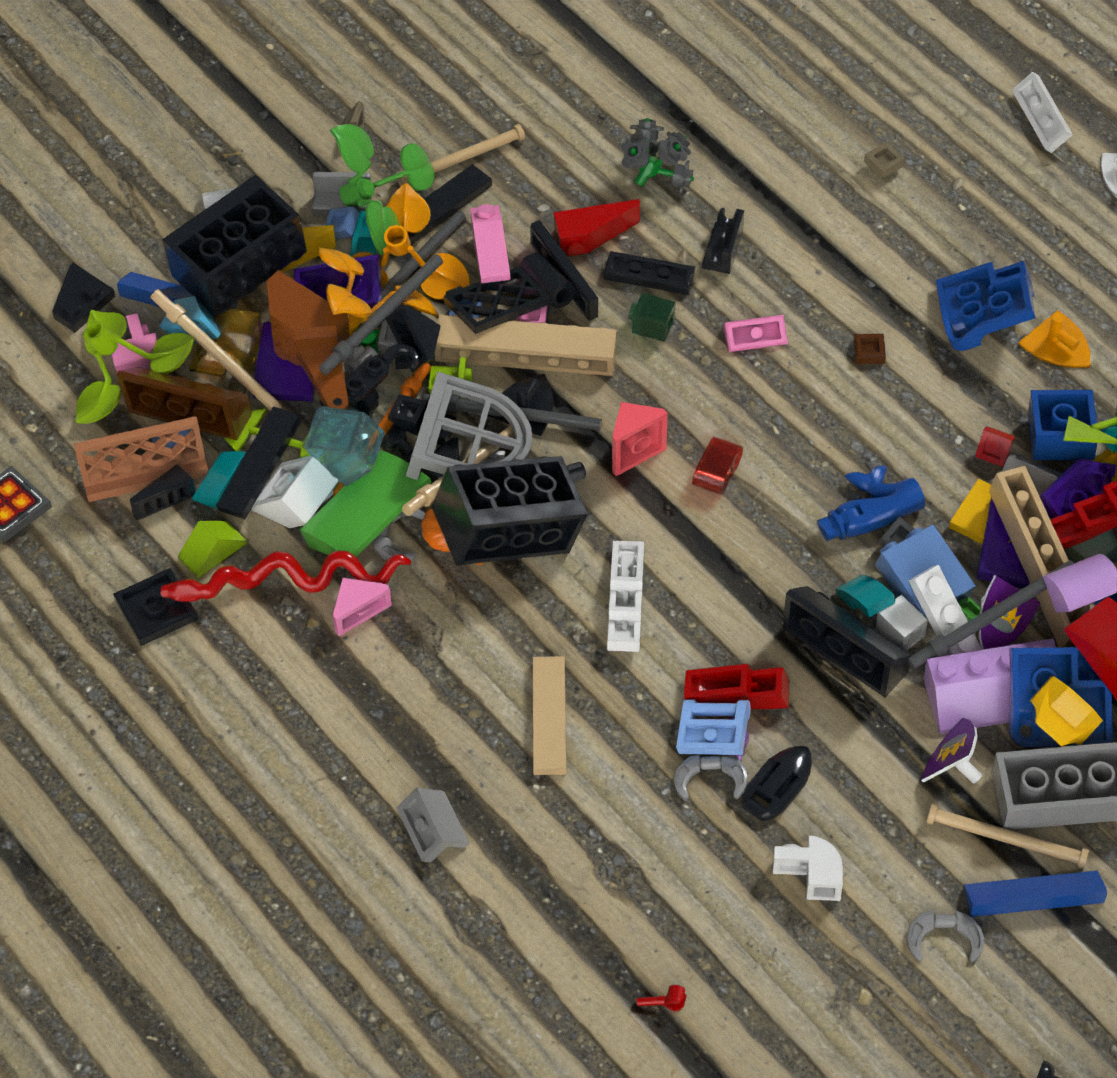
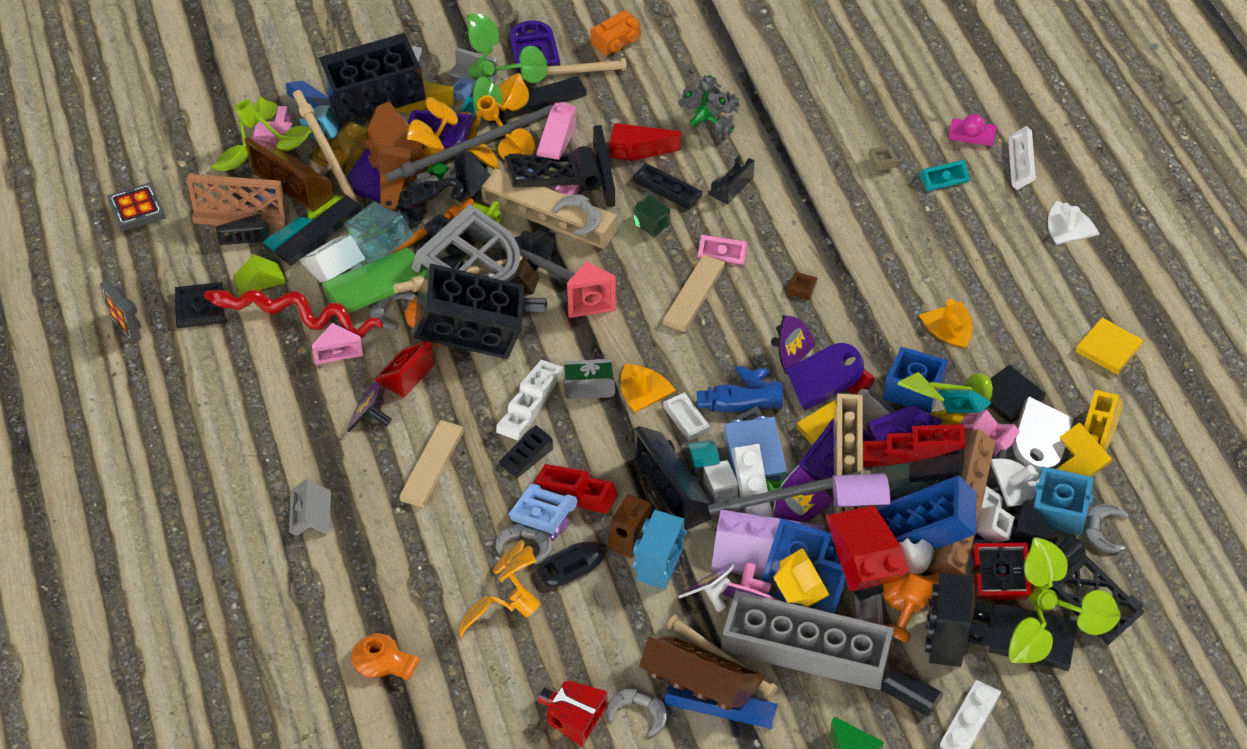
camera: 20 degrees right, 5 degrees down
black wing [52,263,116,333] -> none
red hand [636,985,687,1012] -> none
clear red beam [692,436,743,495] -> none
white brick [773,836,843,901] -> none
blue slope [936,261,1036,351] -> none
none -> dark grey tile [100,280,142,344]
none -> shield [347,382,392,432]
none -> orange animal [351,633,420,681]
none -> red slope [374,340,434,398]
none -> light orange plant [459,540,540,639]
none -> black slope [499,425,553,478]
none -> dark purple tile [510,20,560,73]
none -> dark brown slope [515,259,539,294]
none -> red torso [538,680,608,746]
none -> light grey piece [554,195,601,236]
none -> light grey piece [564,359,615,400]
none -> orange brick [590,10,641,56]
none -> reddish brown torso [608,494,653,558]
none -> light orange shield [620,364,676,413]
none -> dark azure brick [633,510,687,590]
none -> reddish brown slope [639,636,765,710]
none -> tan tile [663,254,725,332]
none -> white tile [663,392,710,441]
none -> bright pink shield [723,563,780,601]
none -> dark purple shield [771,315,815,375]
none -> dark purple tile [786,343,864,410]
none -> teal slope [918,160,971,192]
none -> dark pink tile [948,114,997,146]

